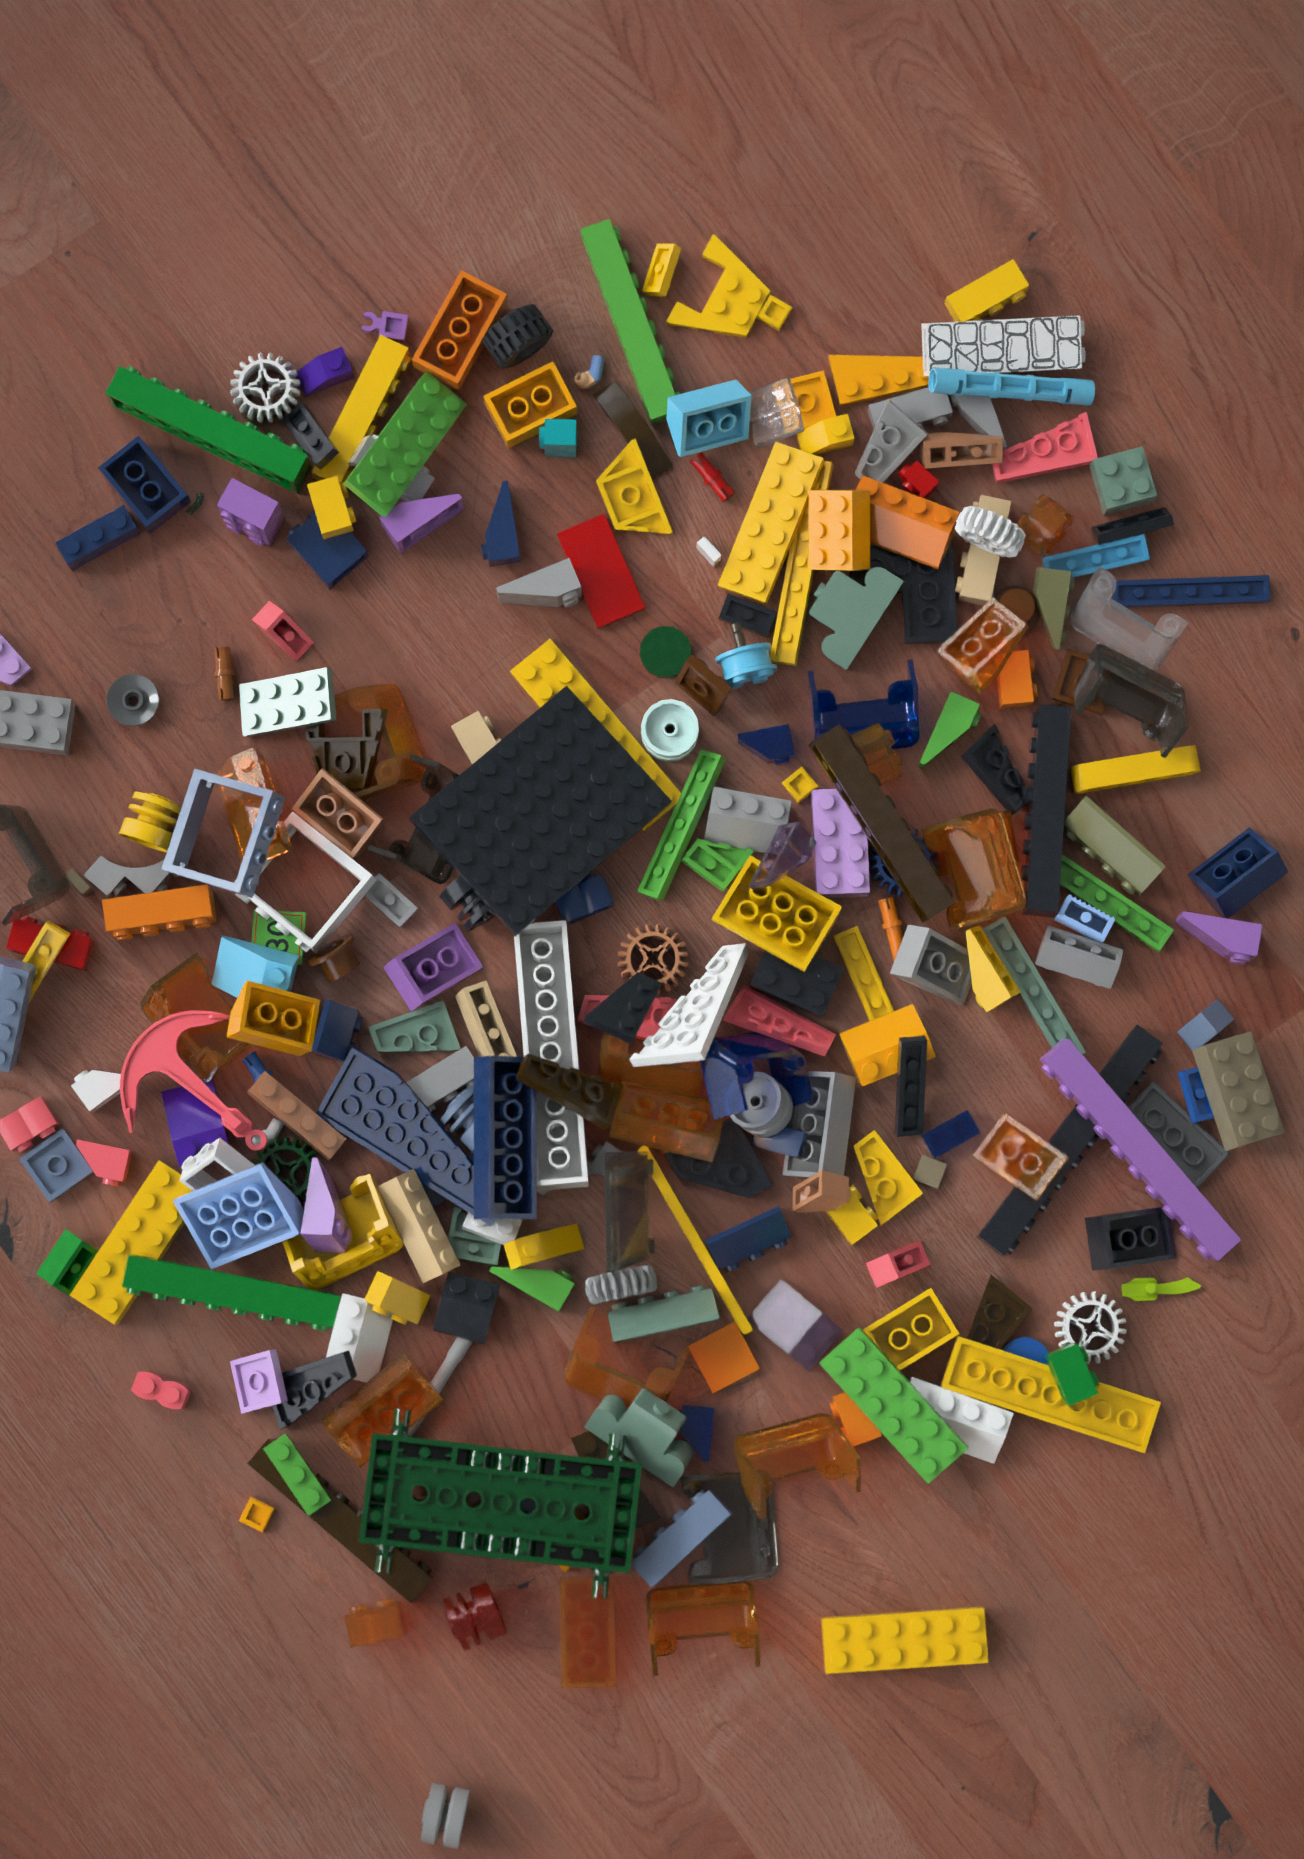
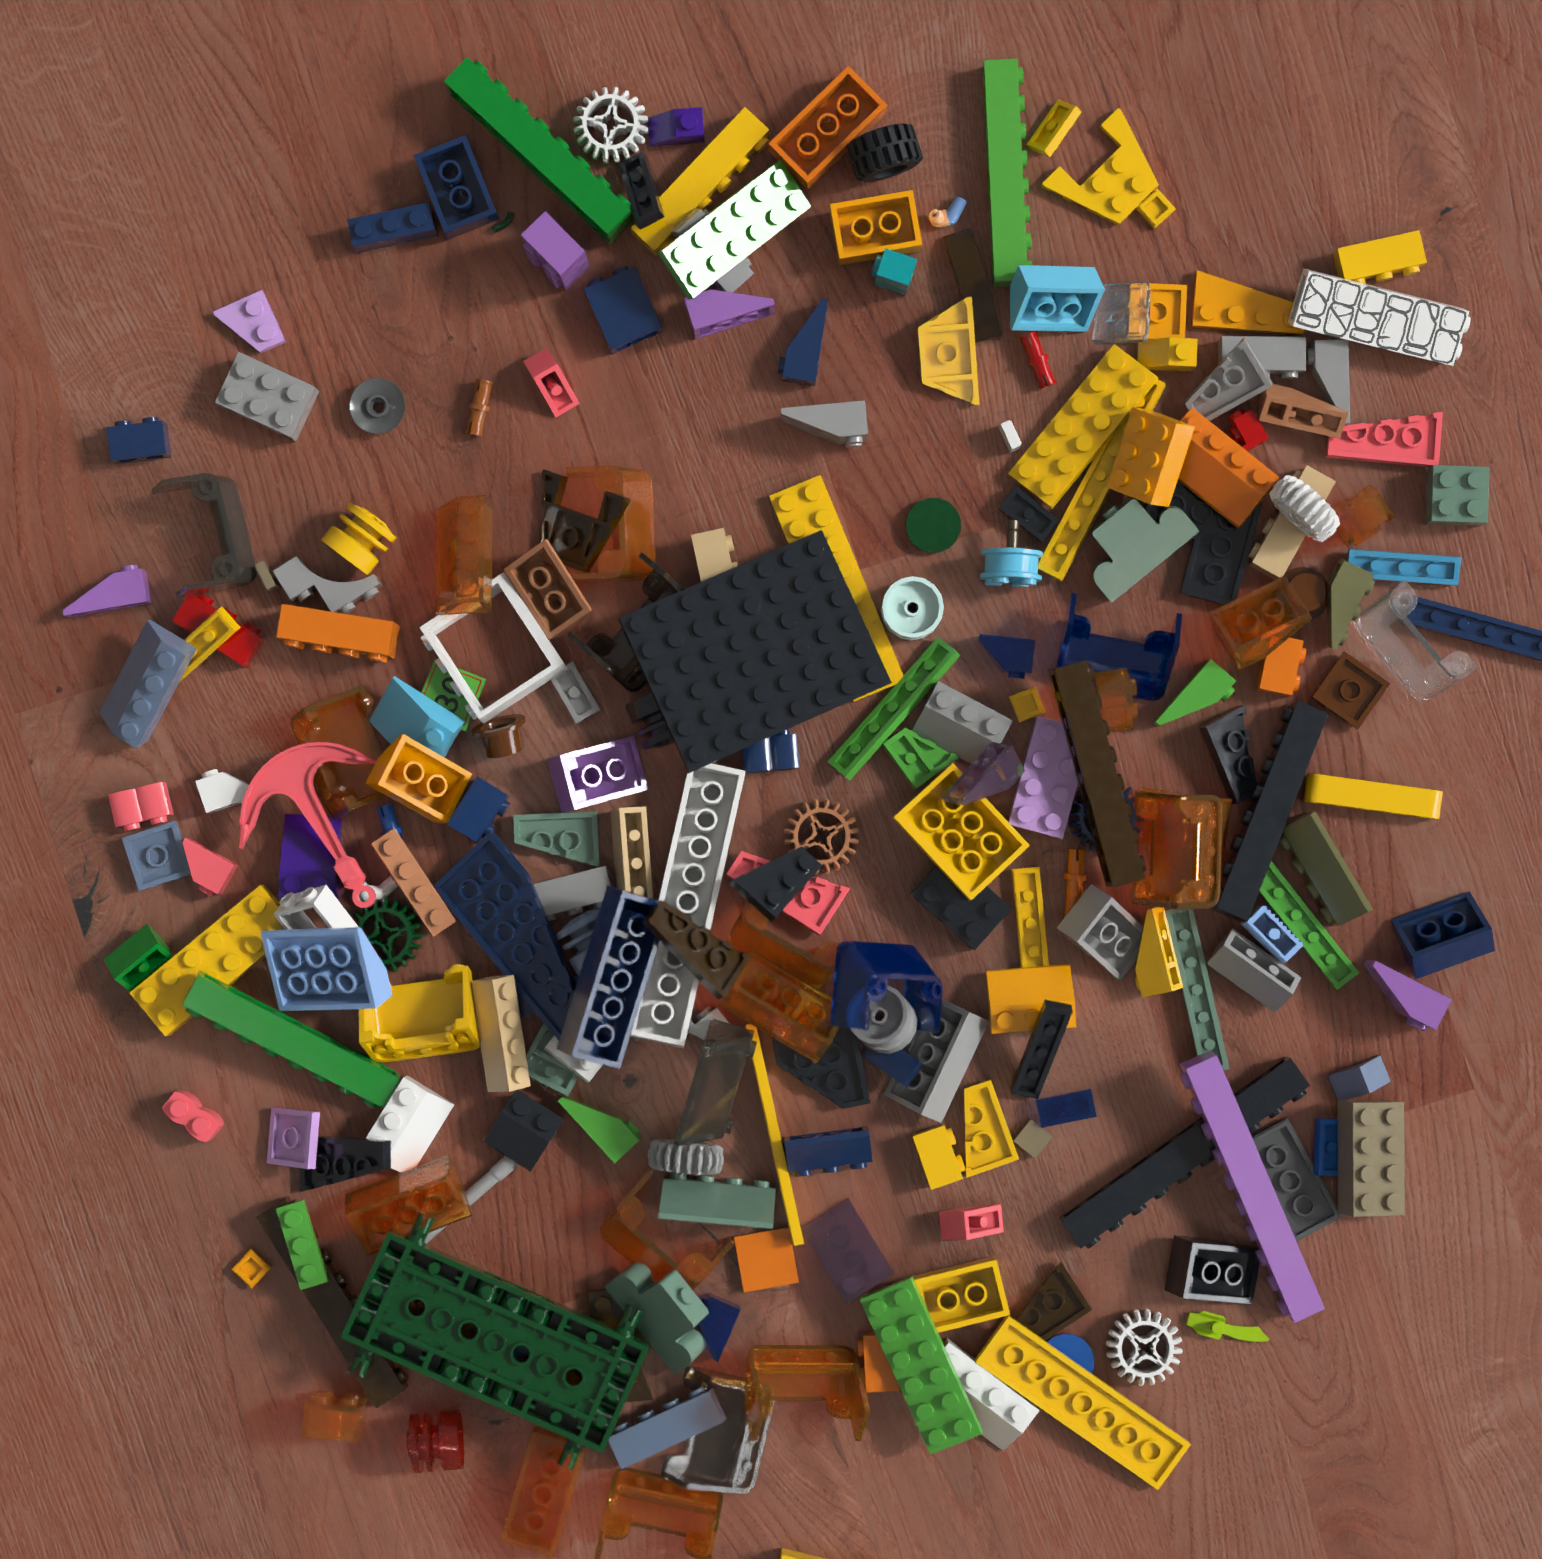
camera: 20 degrees right, 5 degrees up
sand blue window [161,769,285,898] -> none
plate [239,667,336,737] -> none
slope [301,1158,352,1253] -> none
yellow brick [307,476,356,539] -> none
medium lavender plate [361,311,409,343] -> none
yellow brick [364,1271,431,1325] -> none
yellow slope [504,1223,585,1270] -> none
red tile [556,514,645,629] -> none
white wing [629,943,750,1067] -> none
reddish brown plate [674,655,732,716] -> none
coral wing [723,984,836,1057] -> none
nougat slope [793,1170,850,1213] -> none
medium azure piece [928,367,1095,406] -> none
clear orange slope [973,1113,1068,1201] -> none
green brick [1044,1342,1099,1406] -> none
clear smoke windscreen [1074,644,1188,758] -> none
black tile [1091,507,1174,545] -> none

